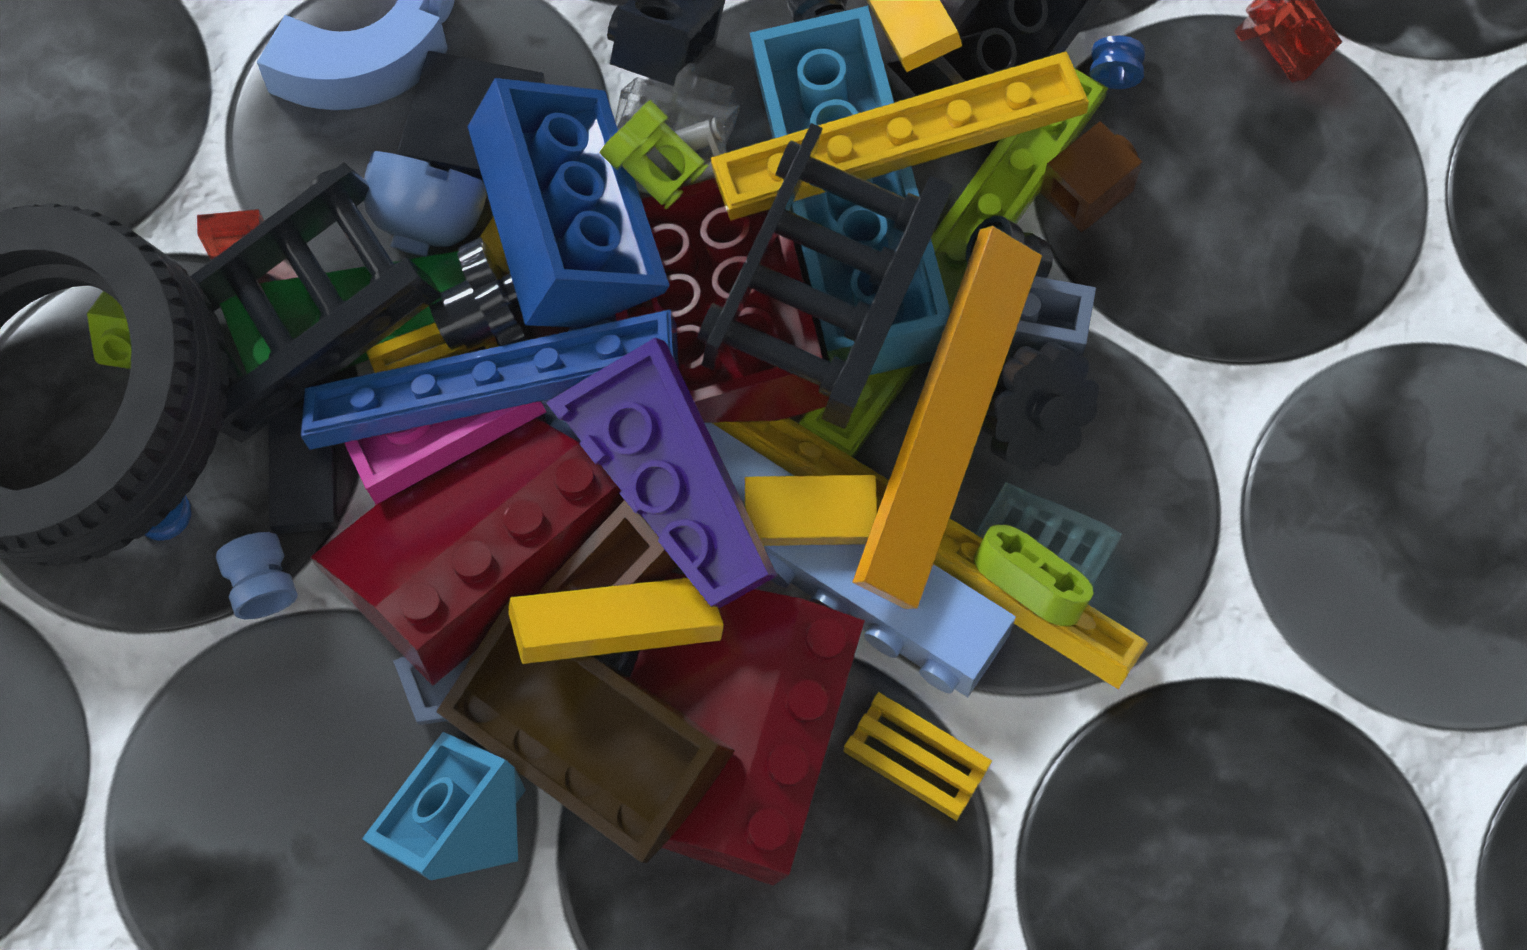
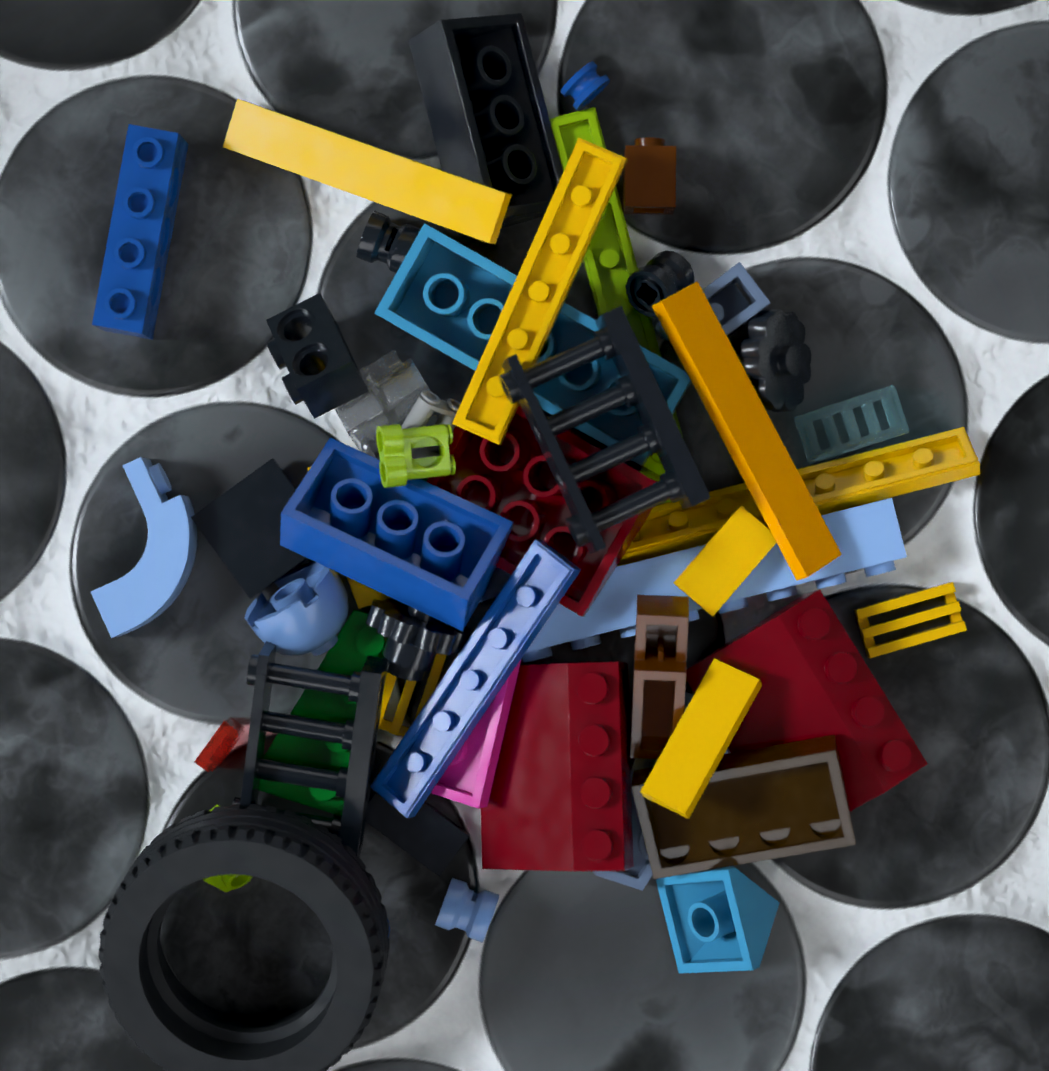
camera: 50 degrees left, 20 degrees up
dark purple wing [546,337,777,608] -> none
lime beam [974,525,1094,626] -> none

